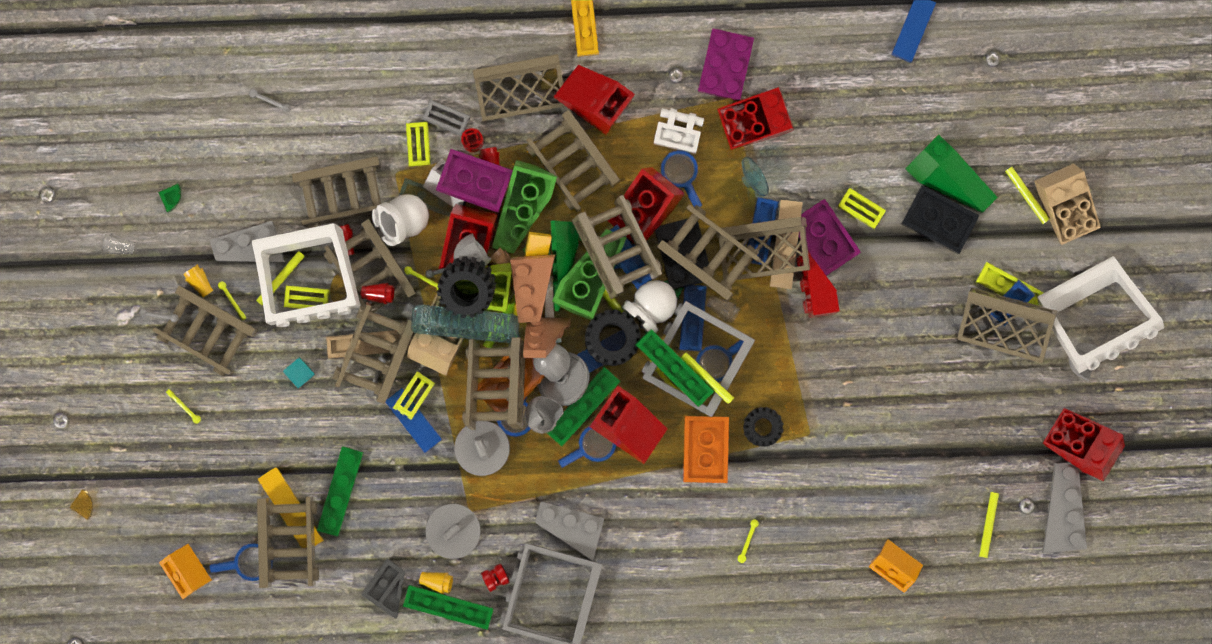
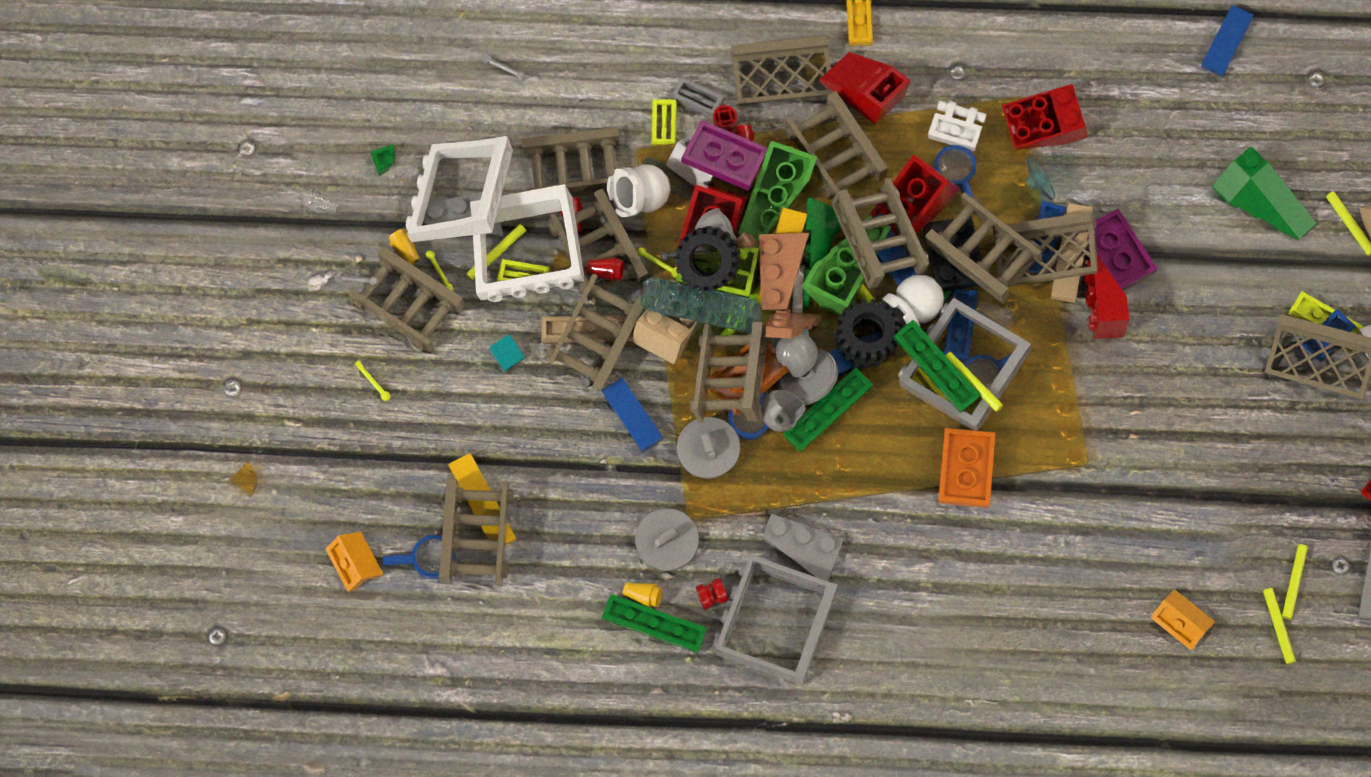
camera: 15 degrees right, 15 degrees down
green plate [317,446,364,537] -> none
dark grey wing [361,558,405,619] -> none
neon yellow tile [393,371,435,420] -> none
piece [558,426,616,468] -> none
red slope [590,386,668,464] -> none
magenta plate [698,28,754,101] -> none
neon yellow hinge [737,519,759,563] -> none
black tyre [743,407,784,447] -> none
neon yellow tile [837,187,886,229] -> none
black plate [901,185,980,254] -> none
none -> white windscreen [406,136,513,242]
none -> neon yellow bar [1263,588,1296,665]

